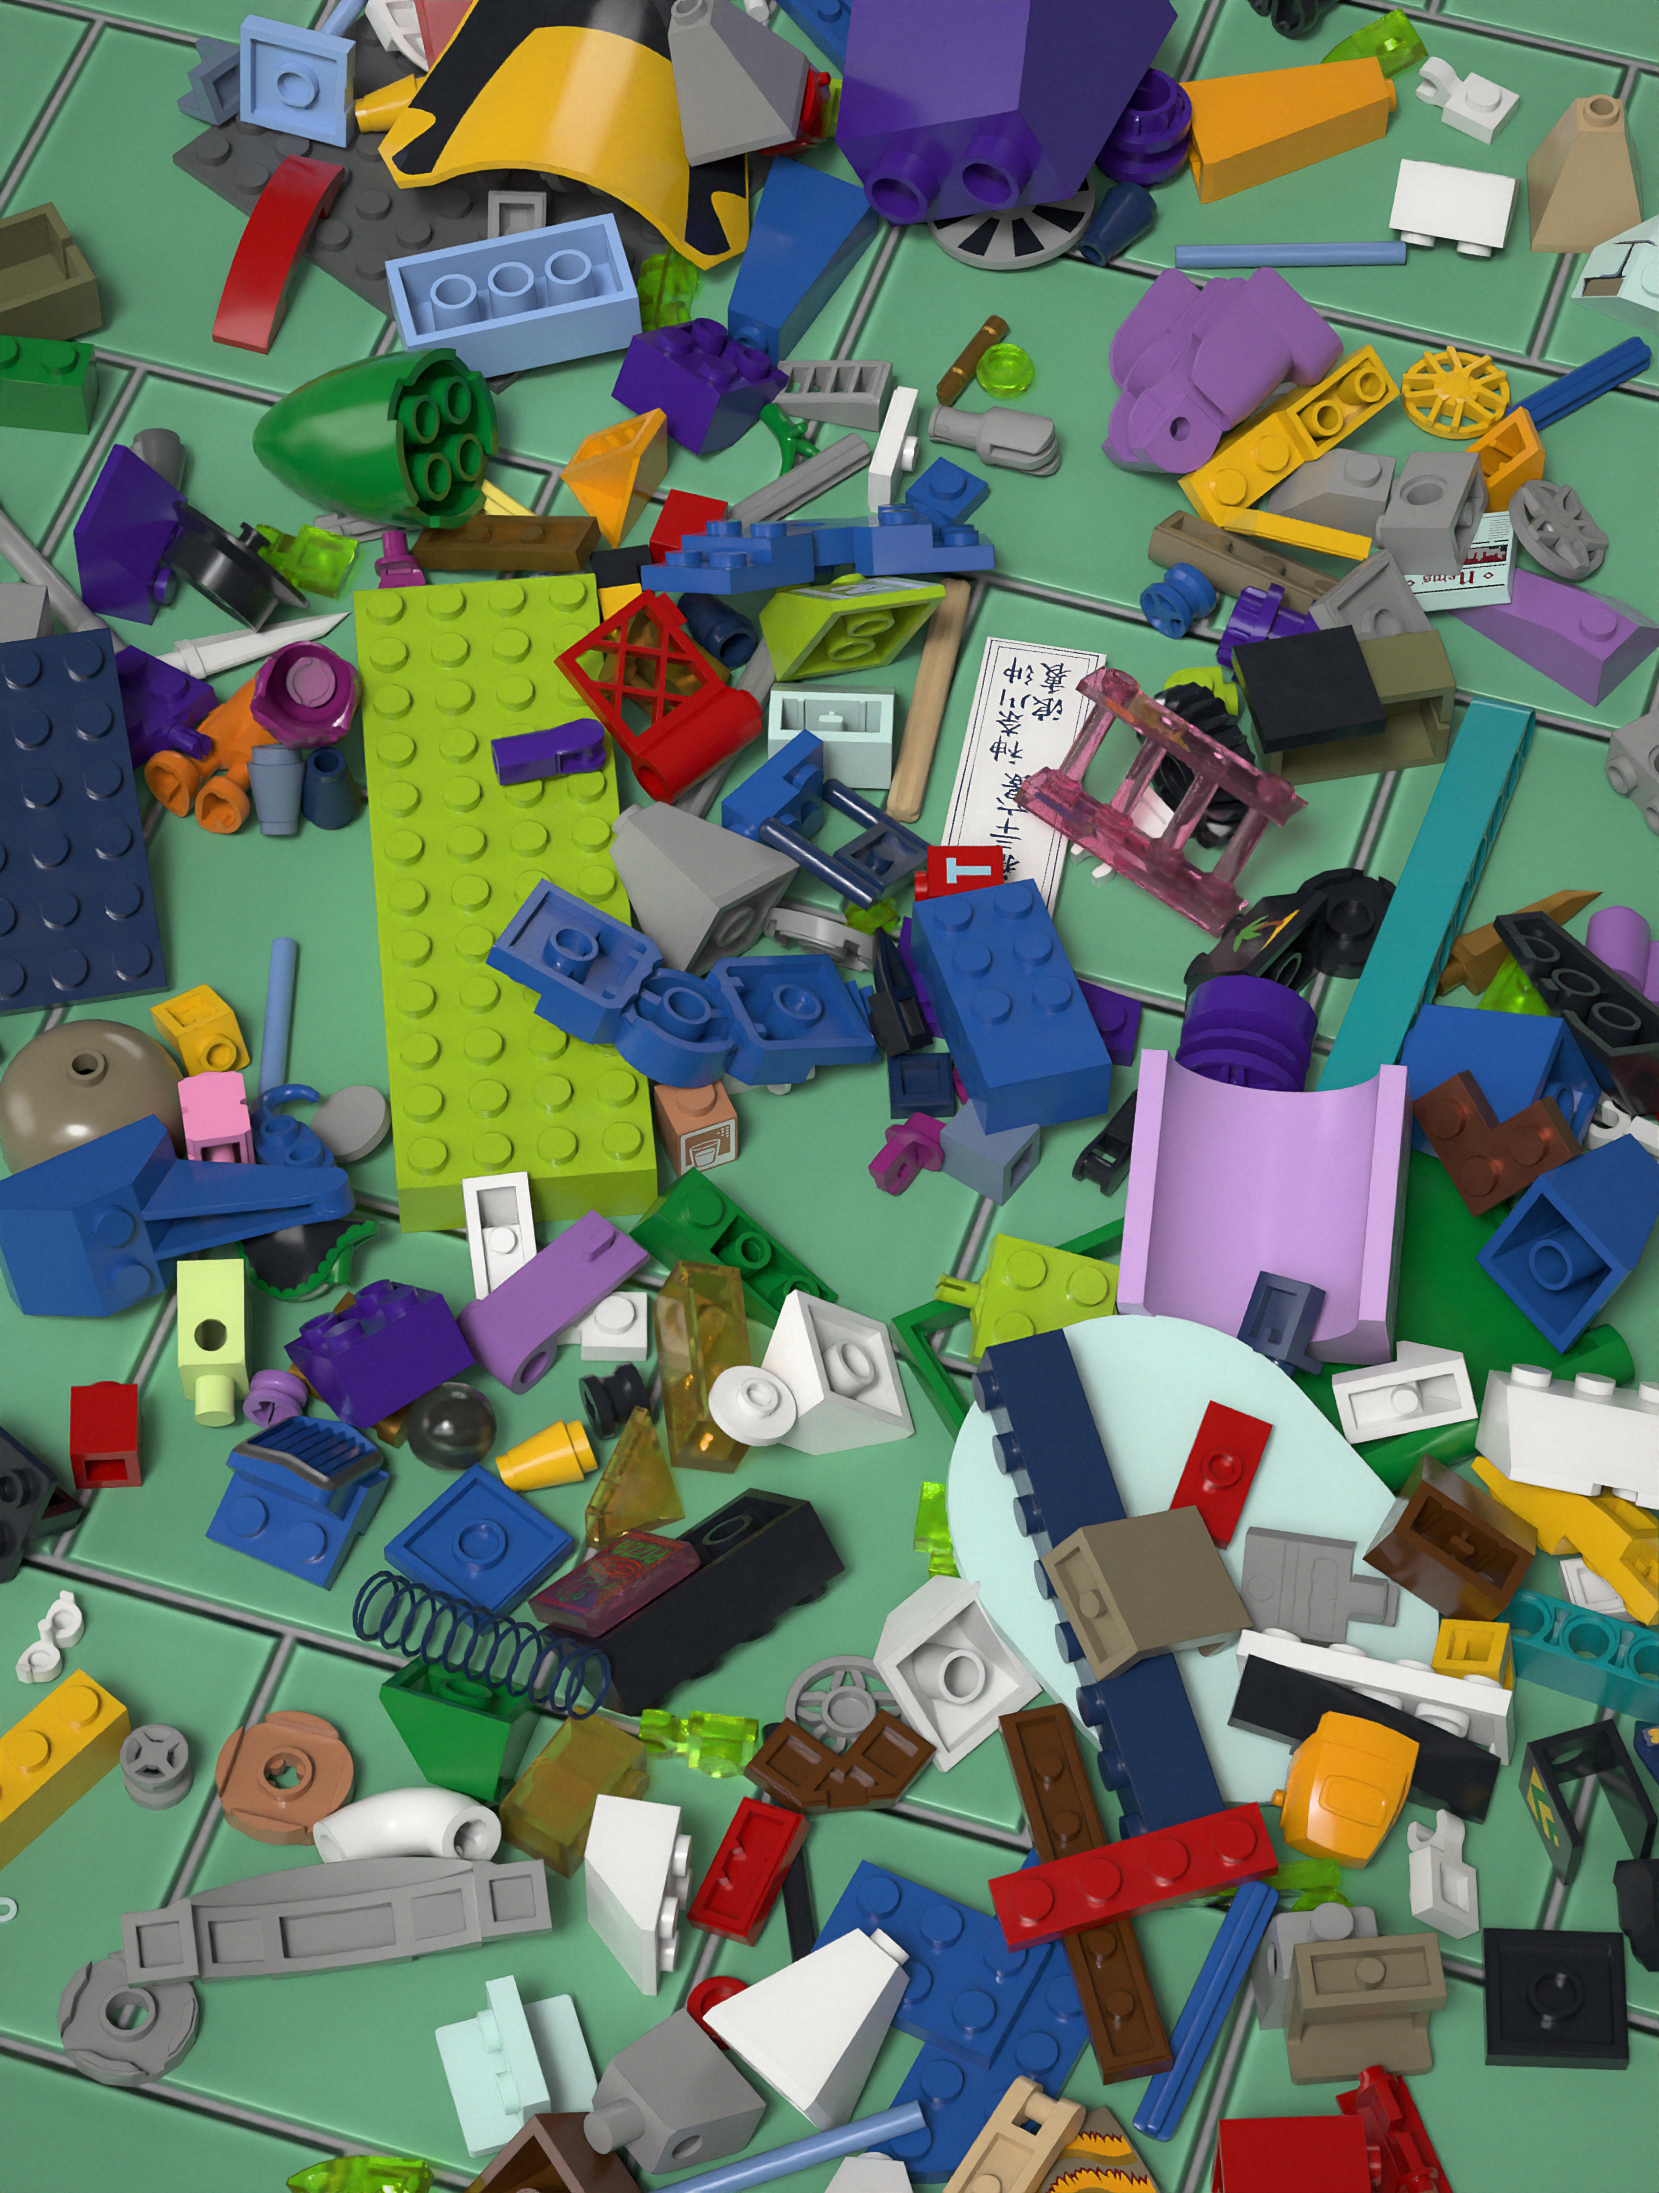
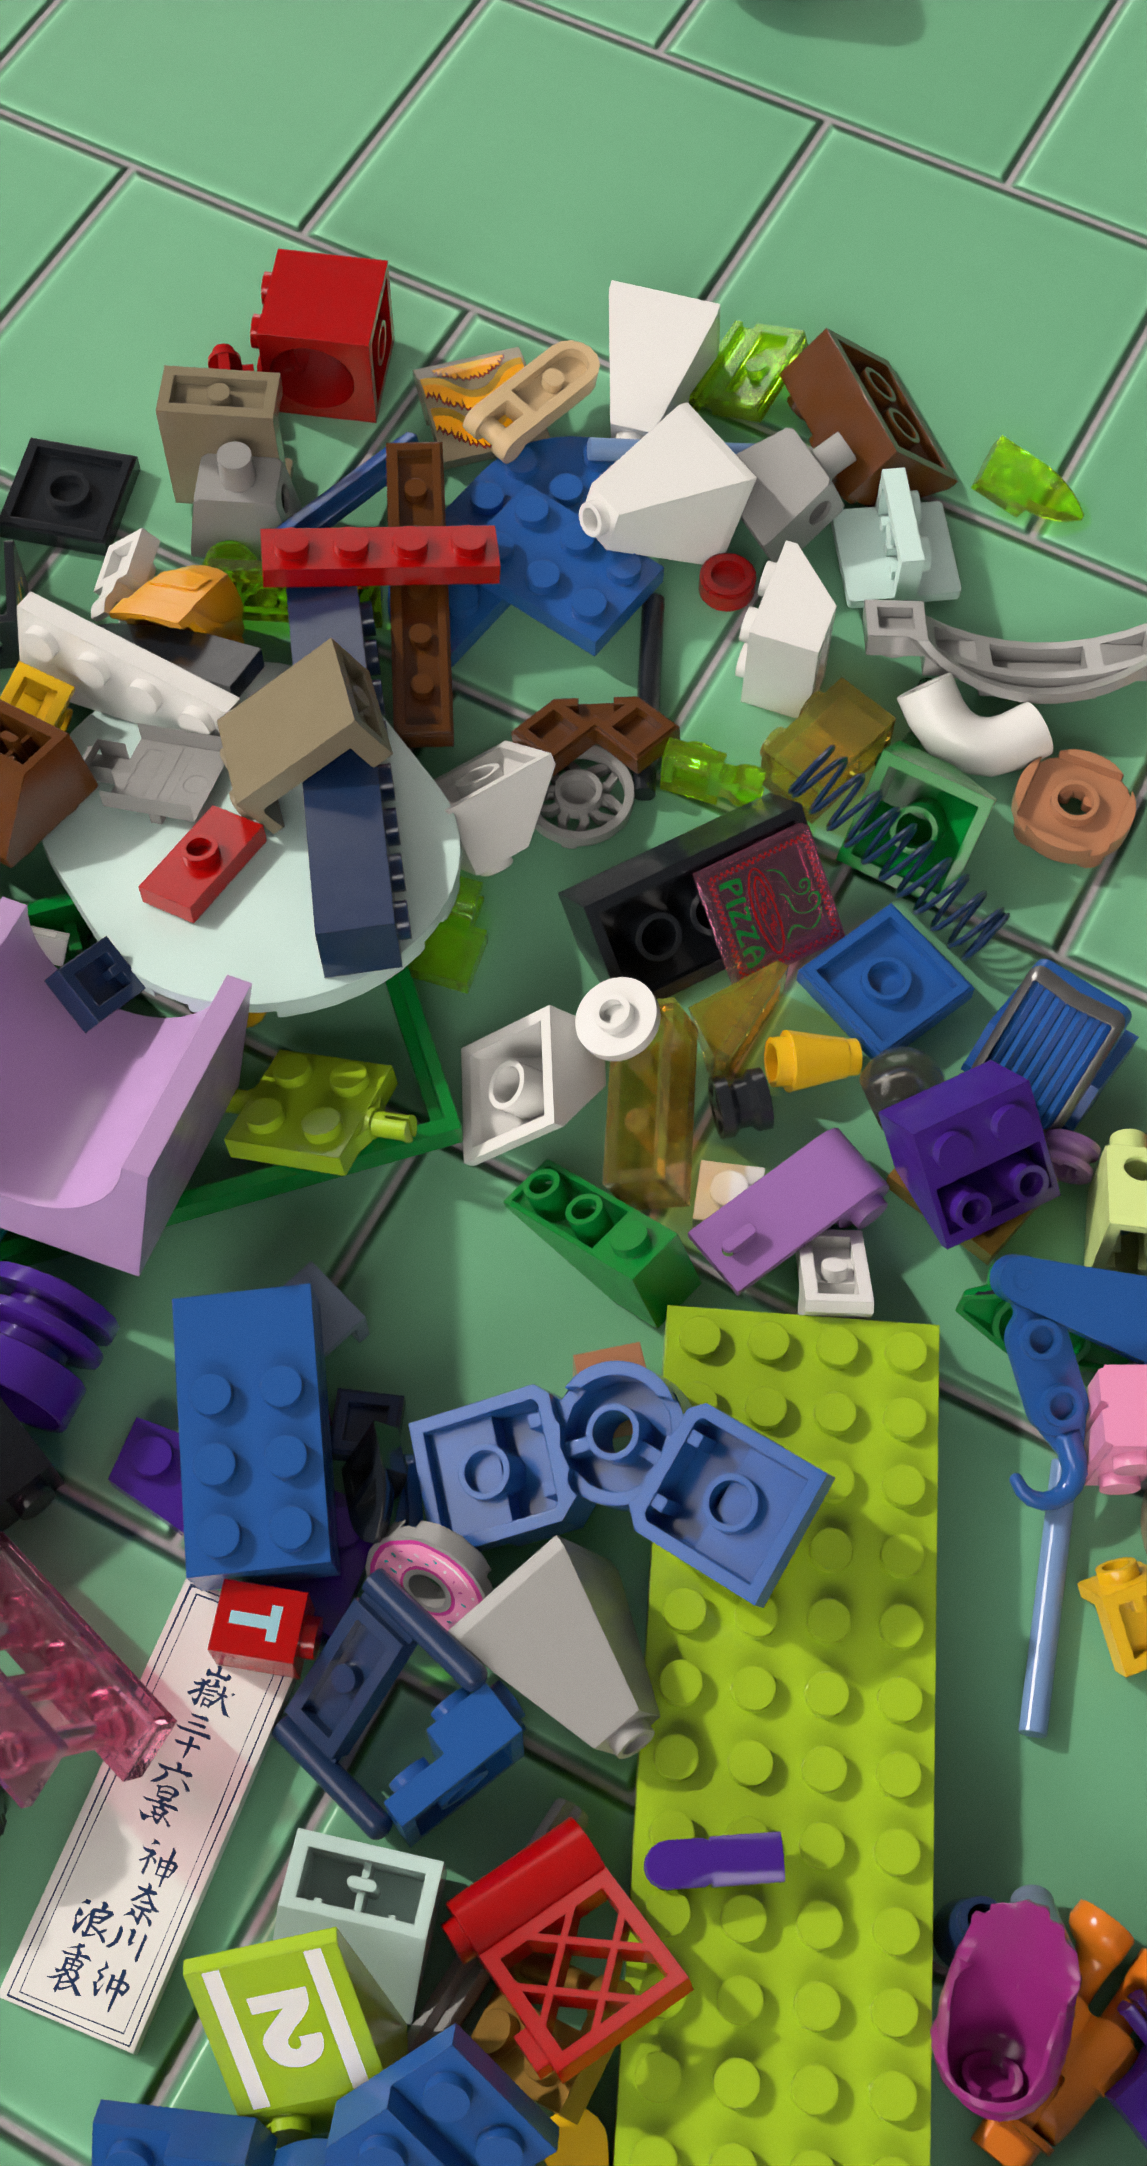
camera: 170 degrees left, 10 degrees up
light grey piece [310,1085,391,1163] -> none
red plate [686,1796,811,1947] -> none
magenta piece [868,1112,946,1195] -> none
tan axle [886,577,971,824] -> none
black bar [1072,1089,1138,1197] -> none

